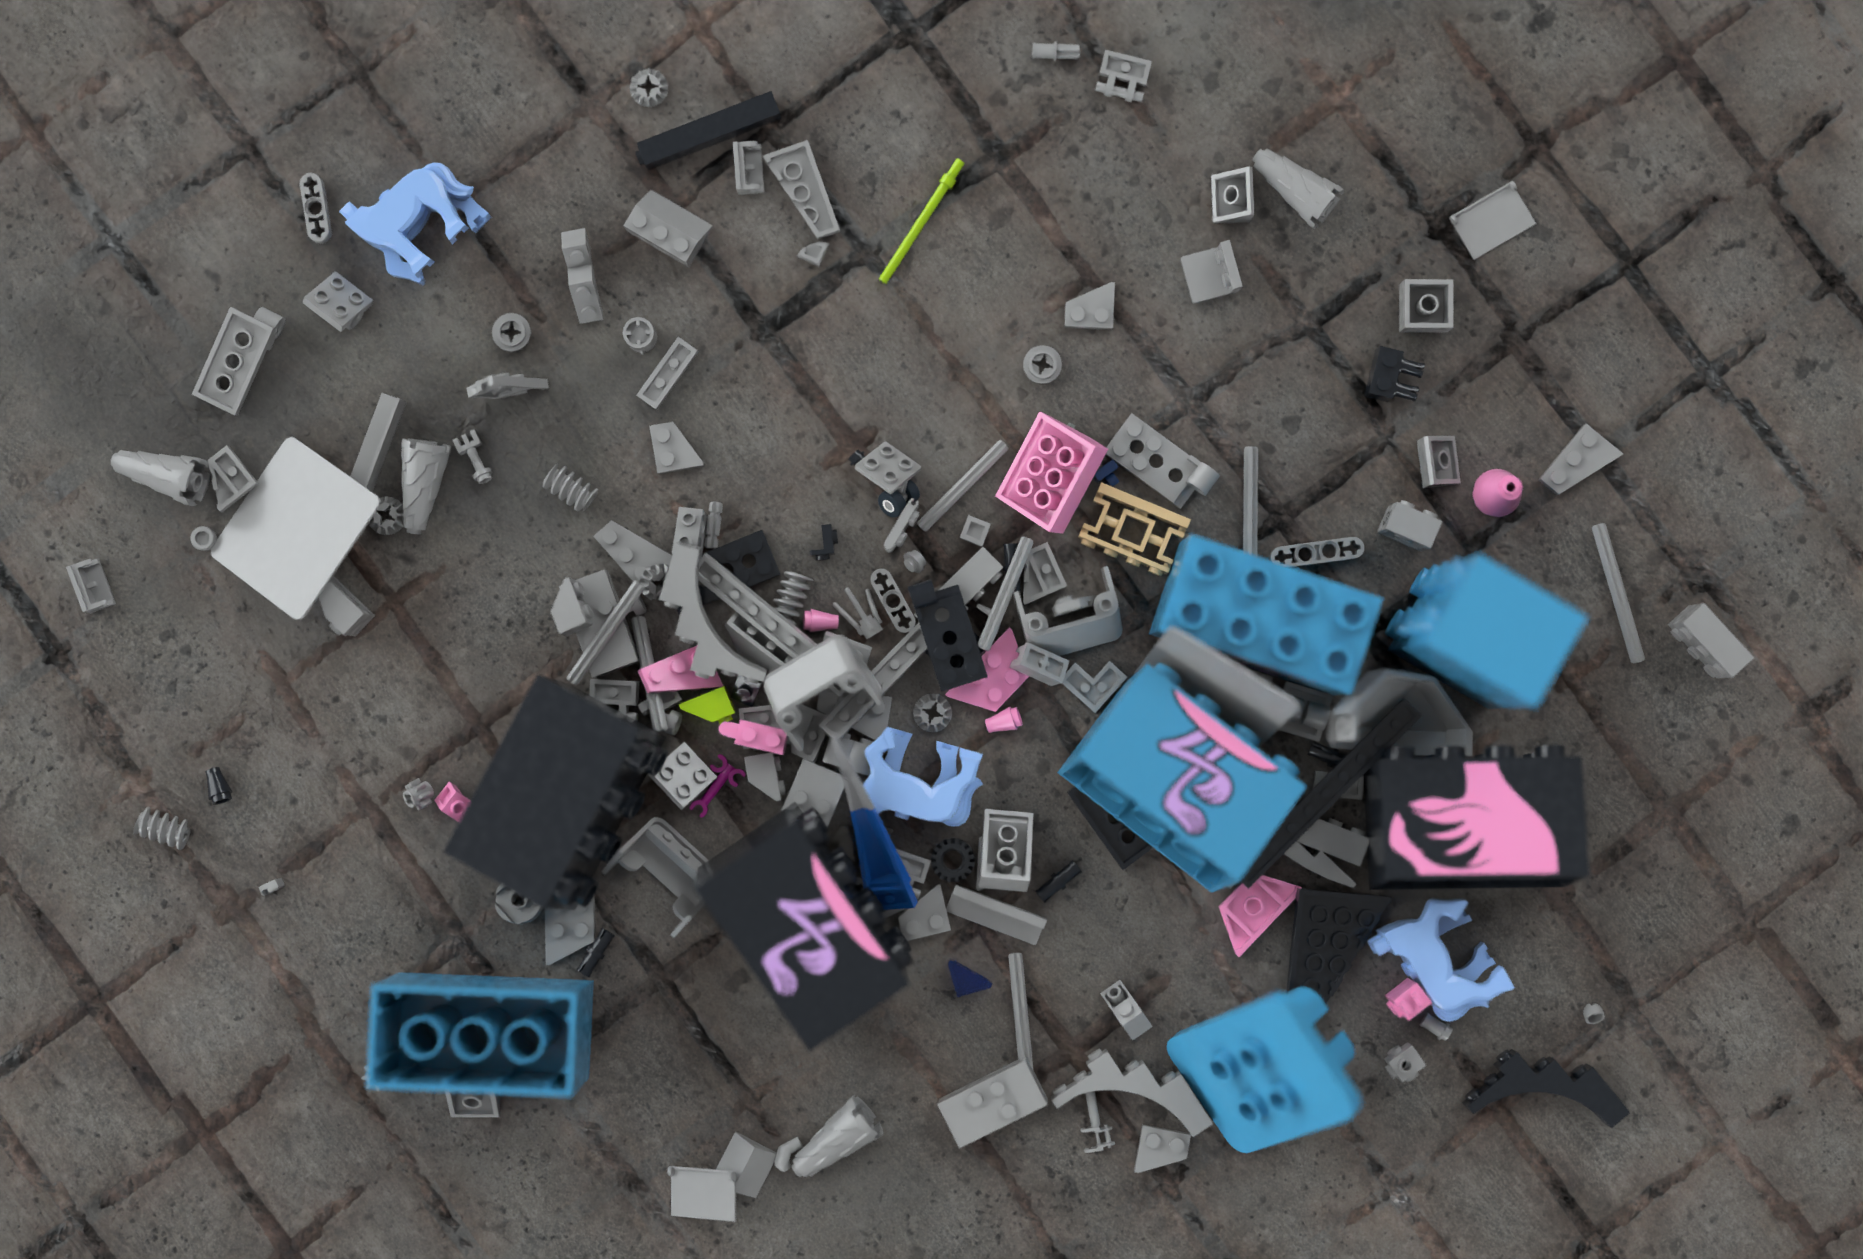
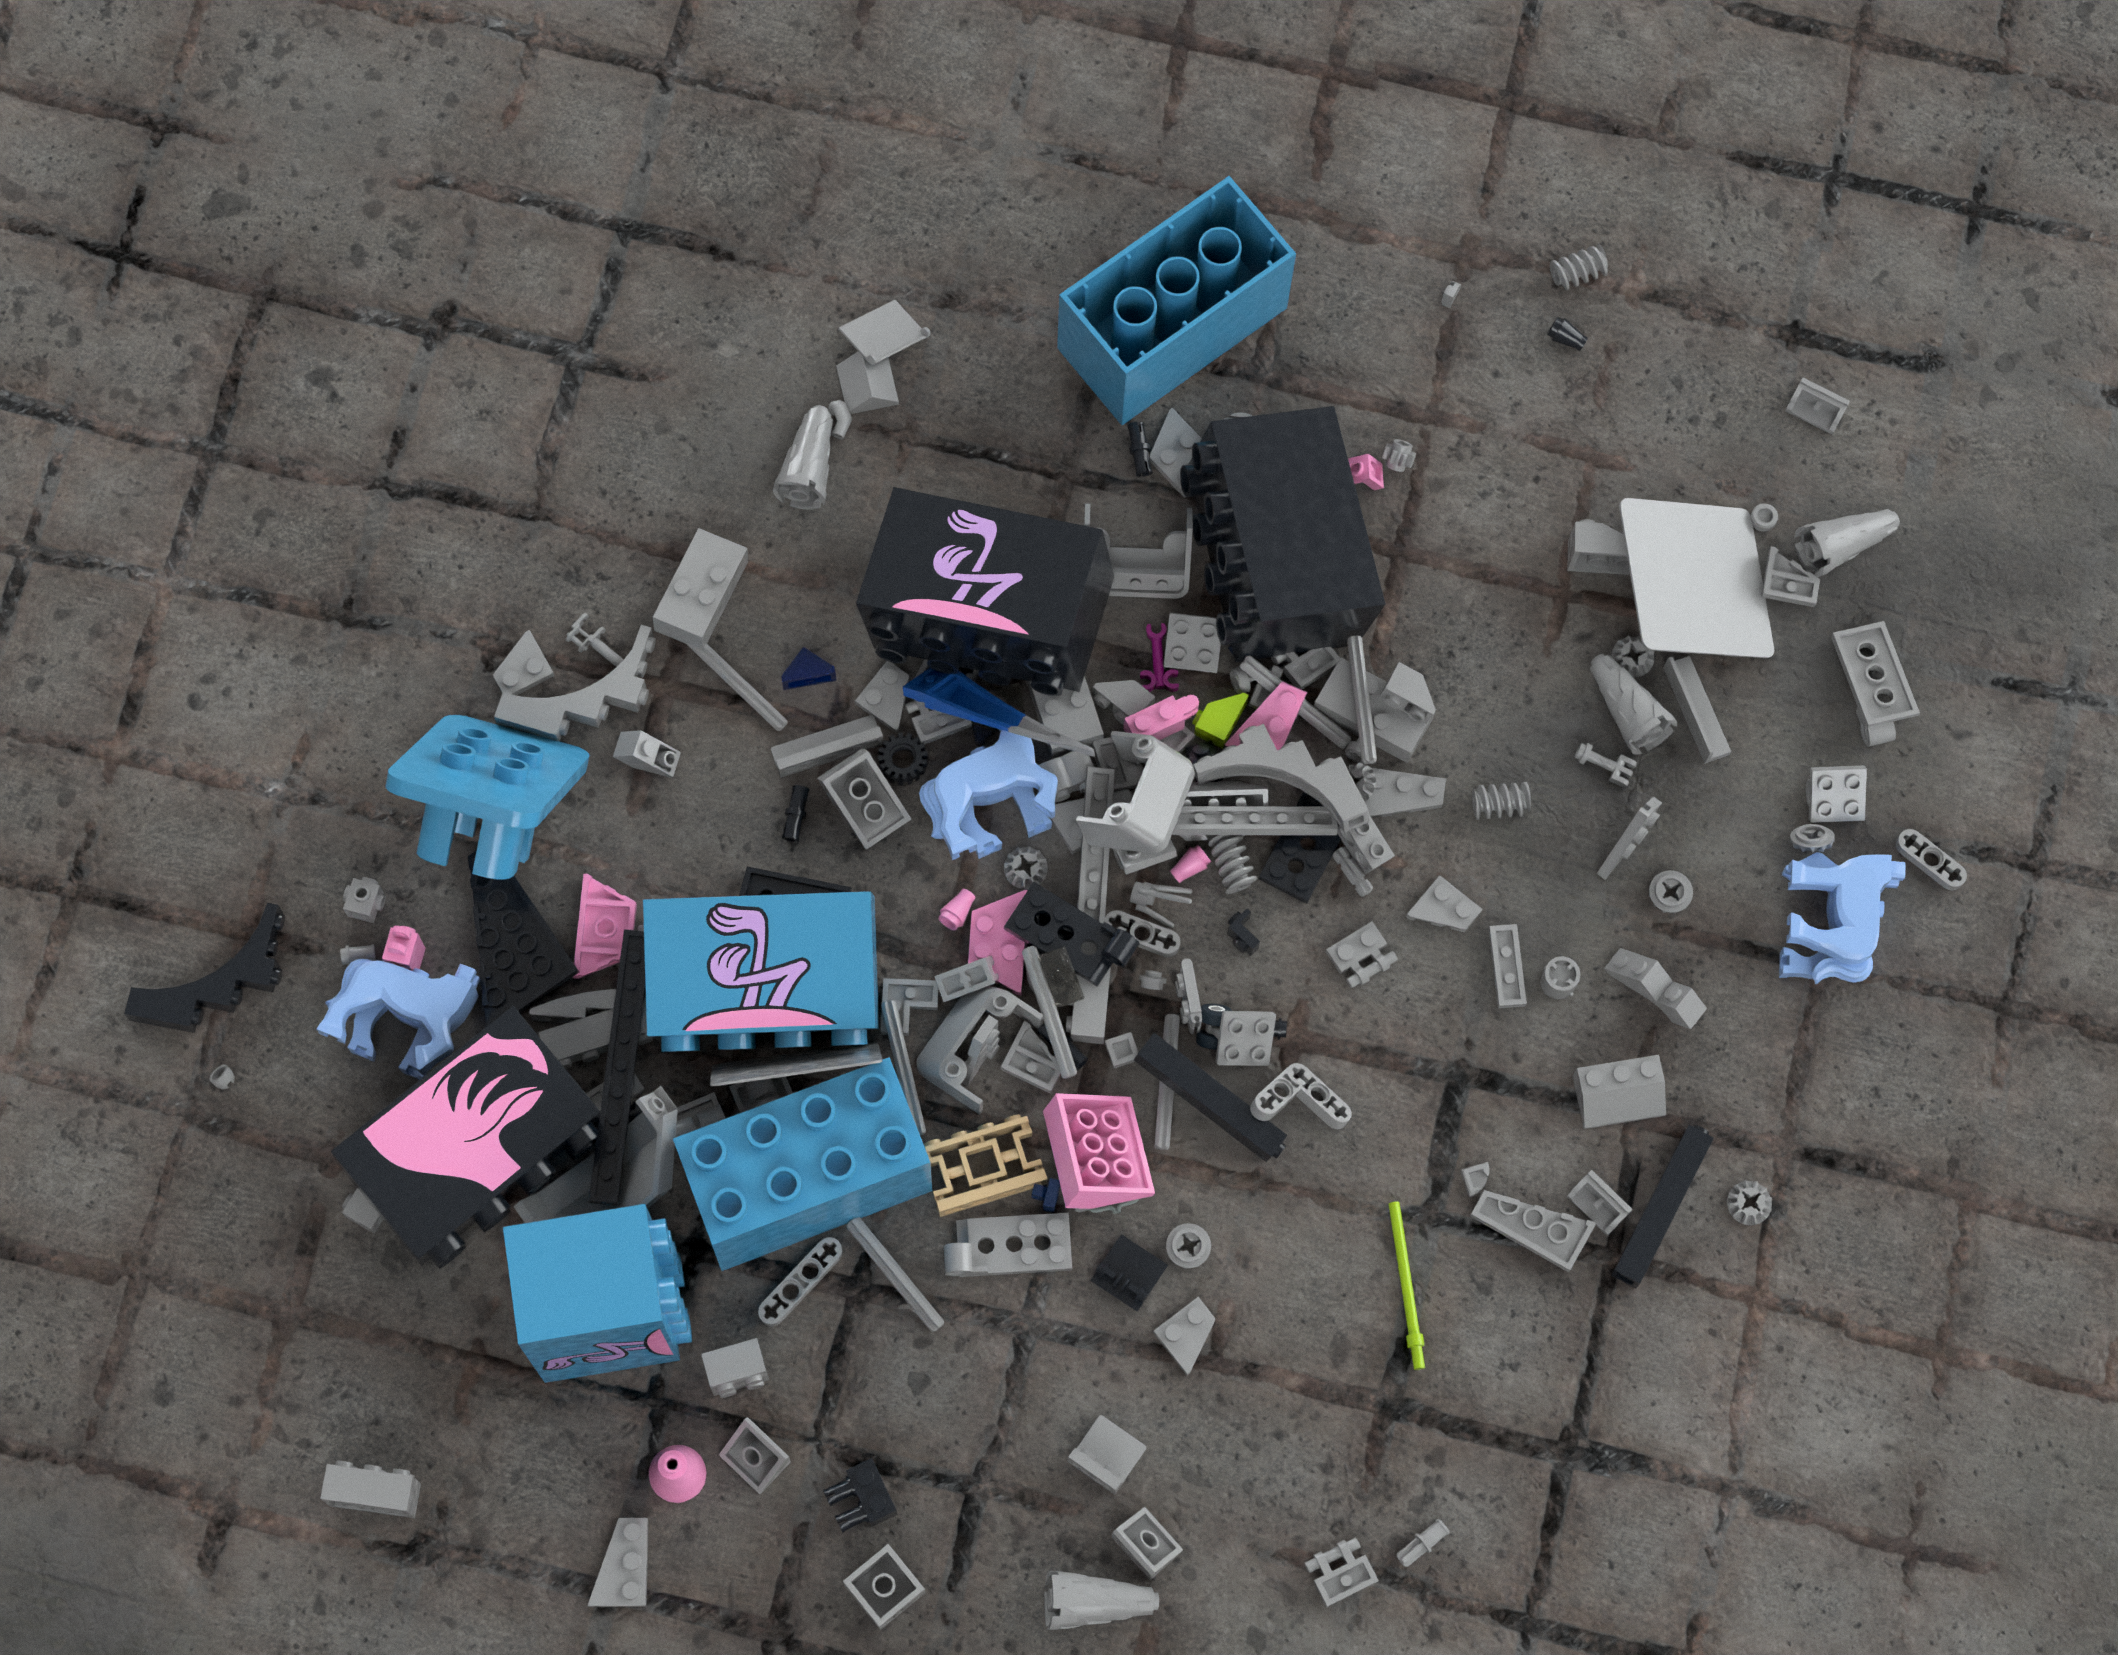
camera: 135 degrees right, 15 degrees down
light grey axle [1592,523,1645,663] -> none
none -> light grey axle [881,1000,926,1135]
none -> clear smoke plate [1038,946,1085,1008]
none -> black hinge [1090,1234,1168,1312]
none -> black brick [1134,1033,1288,1162]
none -> light grey beam [1250,1063,1352,1129]
none -> light grey plate [1326,921,1398,988]
none -> light grey gear [1790,824,1835,853]

